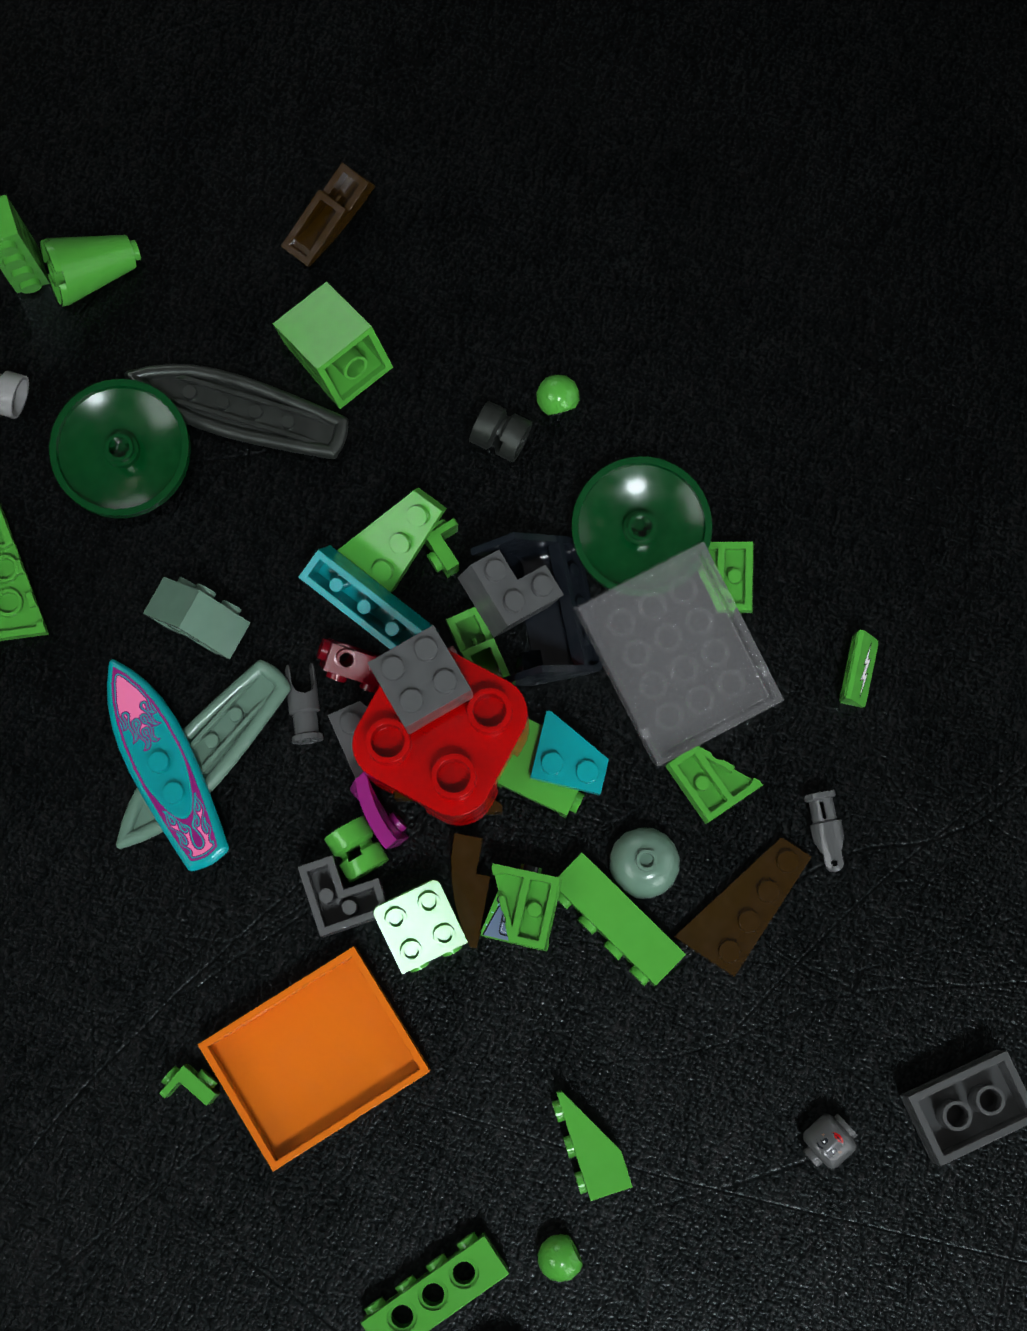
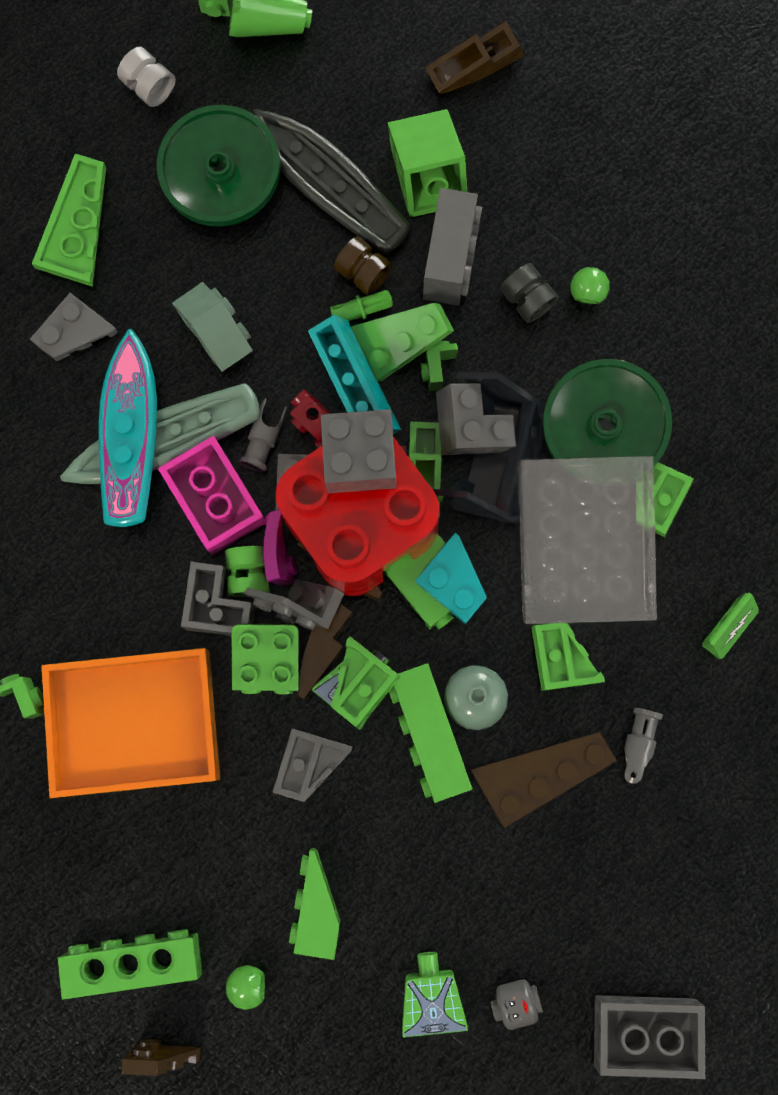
camera: 30 degrees right, 0 degrees up
none -> dark grey wing [30,293,118,361]
none -> dark pink brick [158,435,265,556]
none -> dark grey bracket [244,579,344,630]
none -> dark grey wing [273,729,353,802]
none -> bright green axle [330,290,393,321]
none -> dark brown wheel [334,236,393,296]
none -> torso [402,952,468,1037]
none -> dark grey brick [423,188,482,306]

